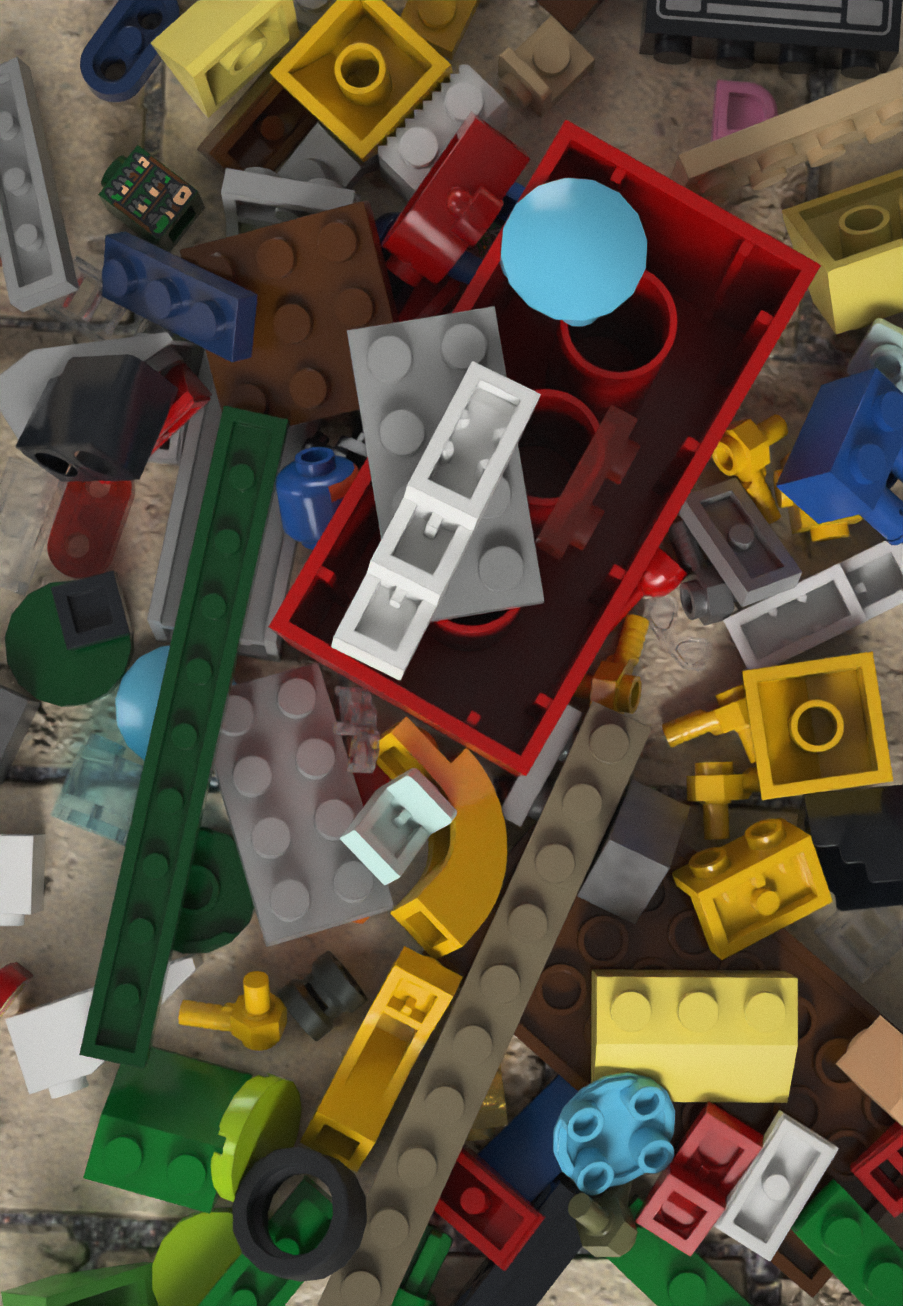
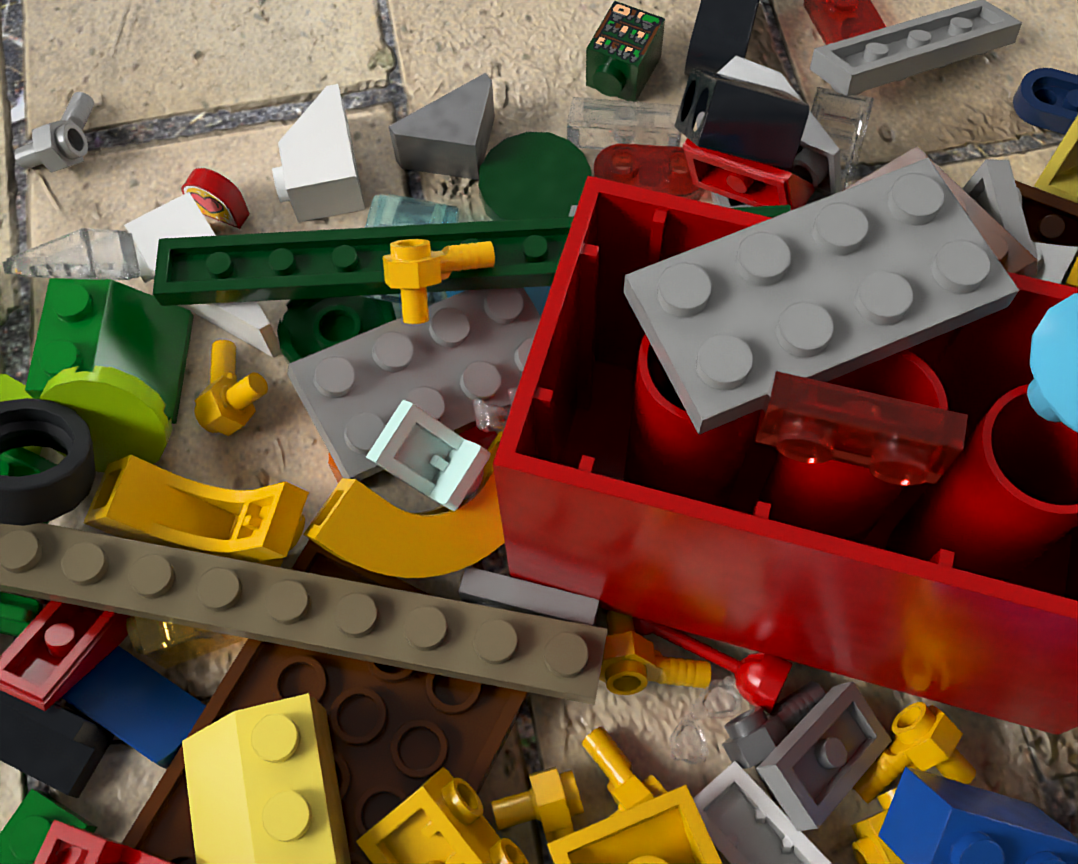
camera: 80 degrees right, 20 degrees down
black plate [51,571,133,651] -> none
brick [98,145,205,252] -> none
dark blue plate [102,231,258,362] -> none
pearl dark grey wheel [278,950,368,1041] -> none
white slope [331,361,541,680] -> none
medium azure dish [553,1072,675,1195] -> none
olive piece [568,1180,638,1257] -> none
flat silver slope [576,779,690,924] -> none
none -> clear slope [2,228,140,280]
none -> yellow piece [383,239,495,324]

